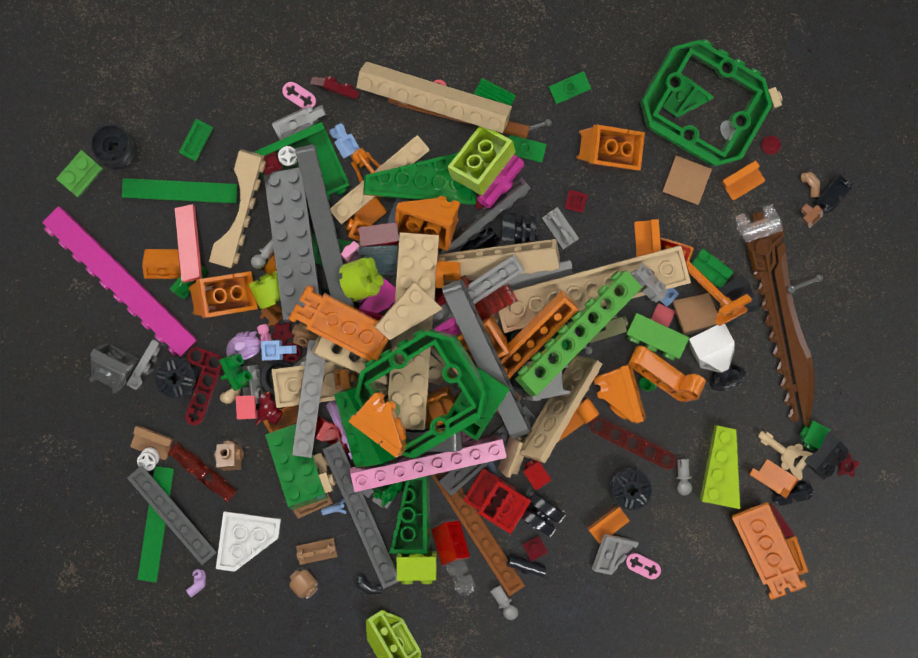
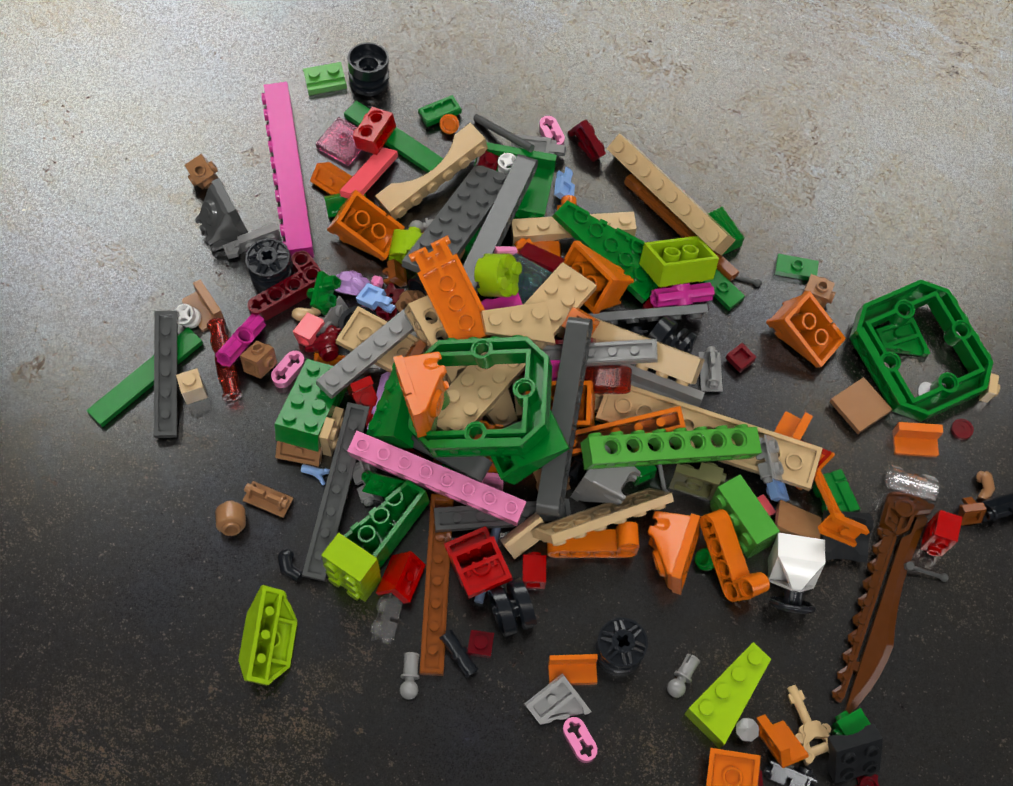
camera: 30 degrees right, 25 degrees down
lavender arm [186,569,206,597] -> none
white plate [216,511,281,571] -> none
clear red beam [589,417,676,469] -> none
none -> tan brick [176,368,208,405]
none -> medium nougat brick [184,154,219,189]
none -> dark pink piece [215,314,266,367]
none -> bright pink beam [271,351,305,388]
none -> clear pink plate [315,117,361,165]
none -> red brick [352,107,396,155]
none -> orange plate [440,114,459,134]
none -> dark grey bar [473,114,535,152]
none -> light grey rock [736,718,759,742]
none -> medium nougat brick [803,274,836,309]
none -> red brick [920,510,963,556]

